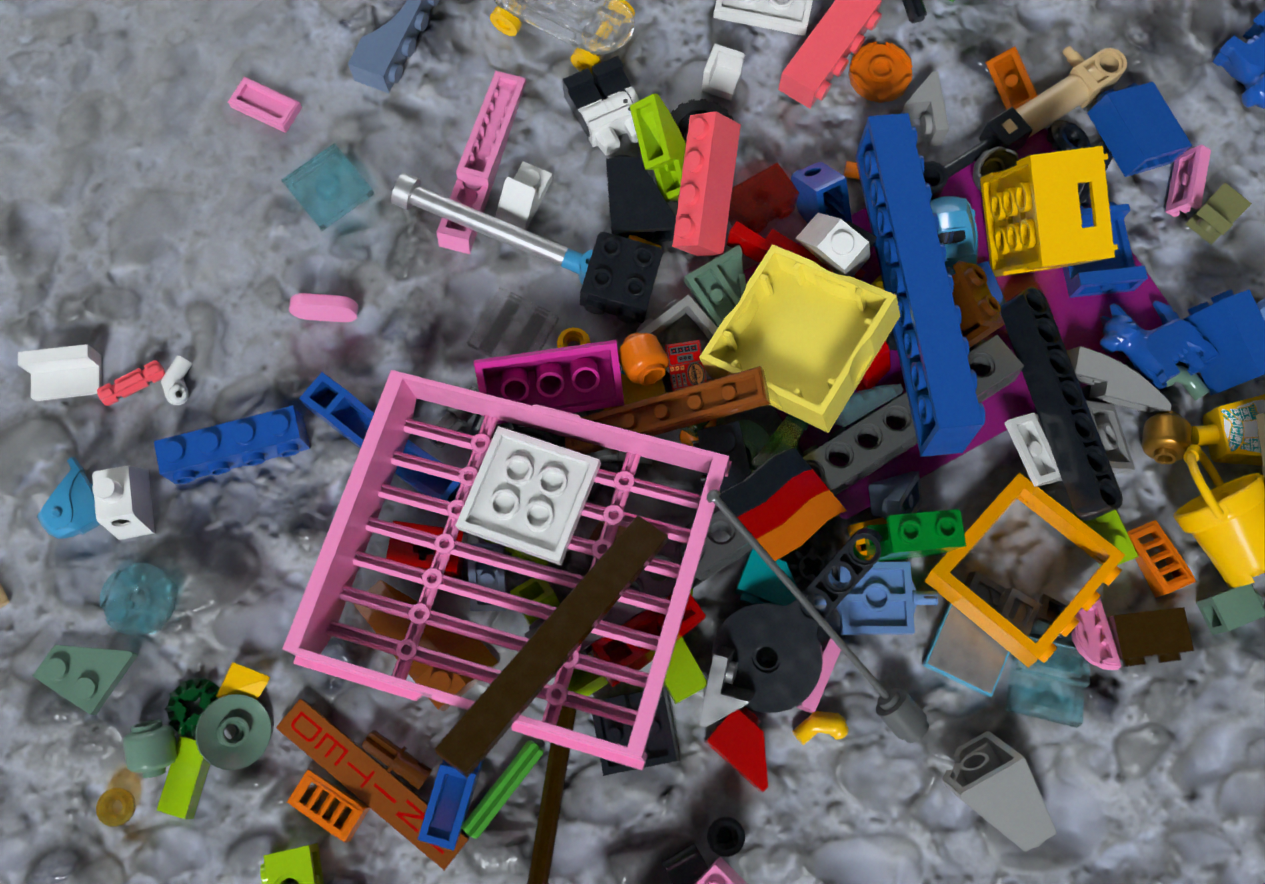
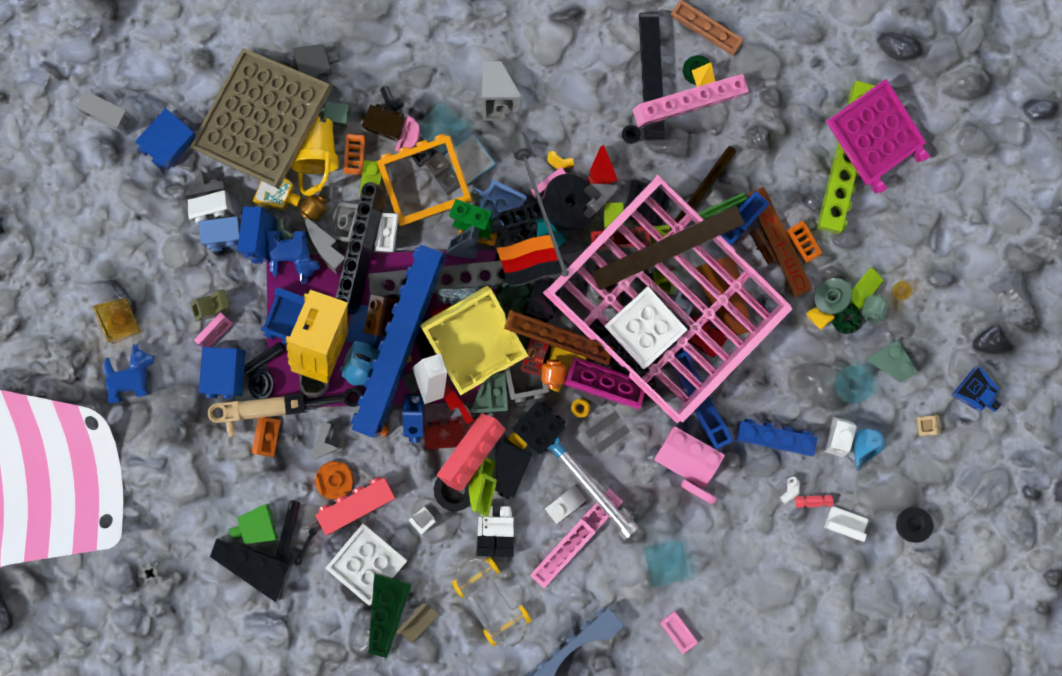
camera: 150 degrees left, 10 degrees up
none -> black arm [380,86,404,110]
none -> bright pink slope [654,426,725,489]

